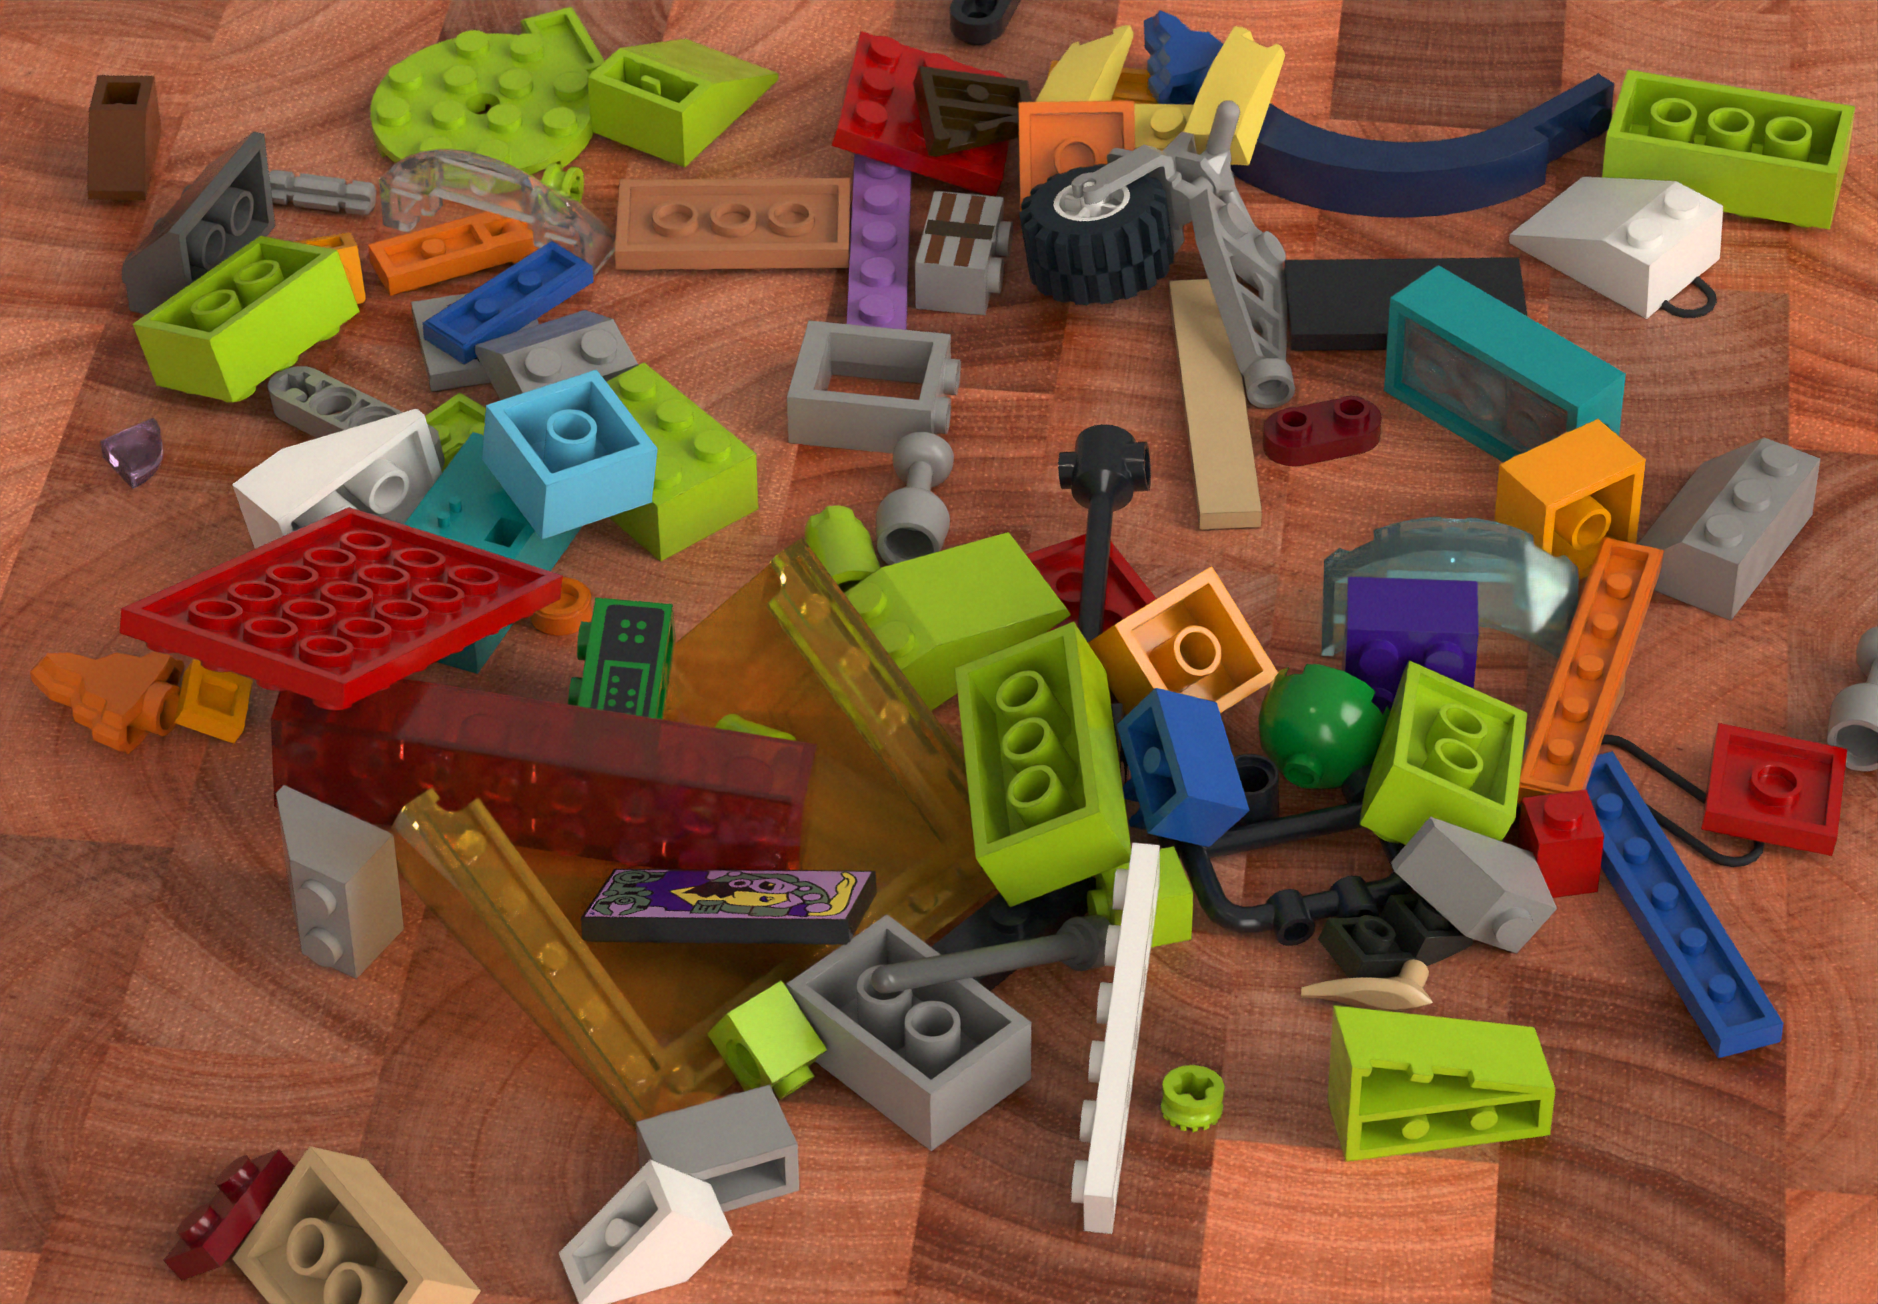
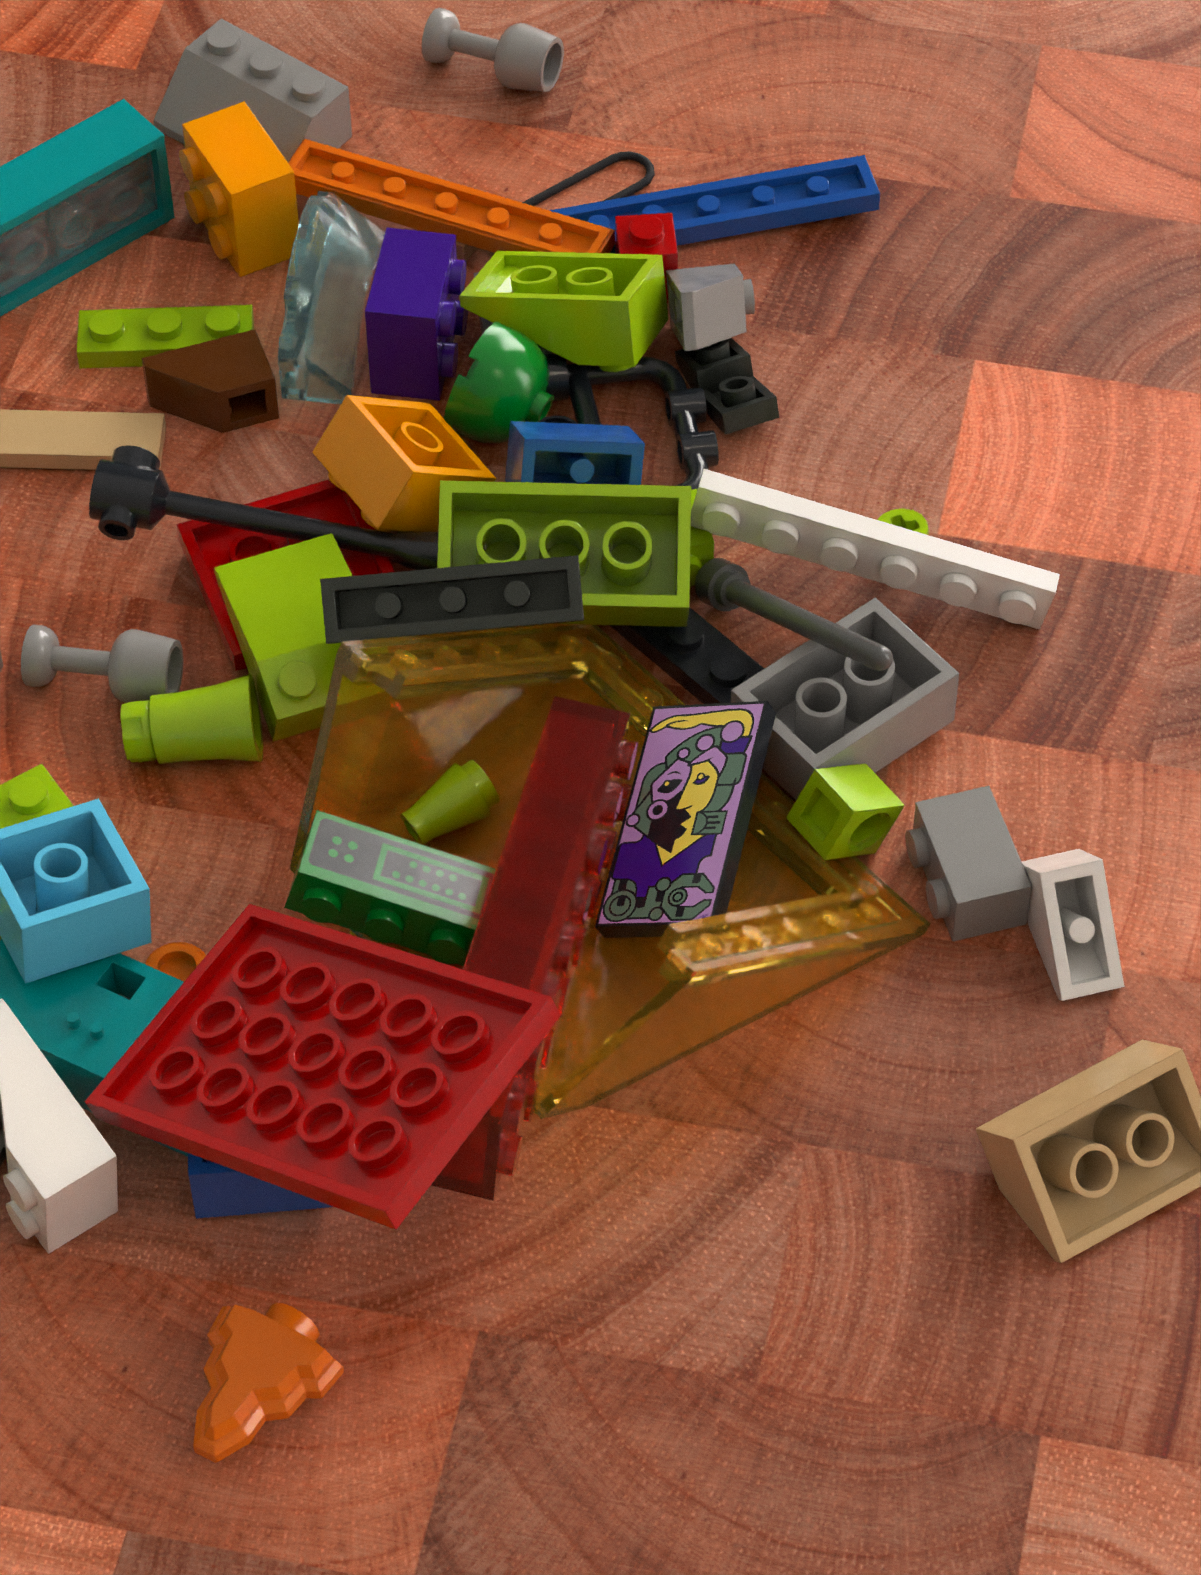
camera: 85 degrees left, 10 degrees up
dark red plate [163,1149,295,1281] -> none
light orange plate [174,659,253,744] -> none
light grey slope [276,785,404,979] -> none
dark red plate [1263,396,1382,467] -> none
tan bar [1301,960,1433,1012] -> none
lime wedge [1327,1005,1555,1162] -> none
red plate [1701,723,1848,856] -> none
none -> lime plate [77,305,254,369]
none -> reddish brown slope [142,329,279,433]
none -> pearl dark grey brick [320,555,584,644]

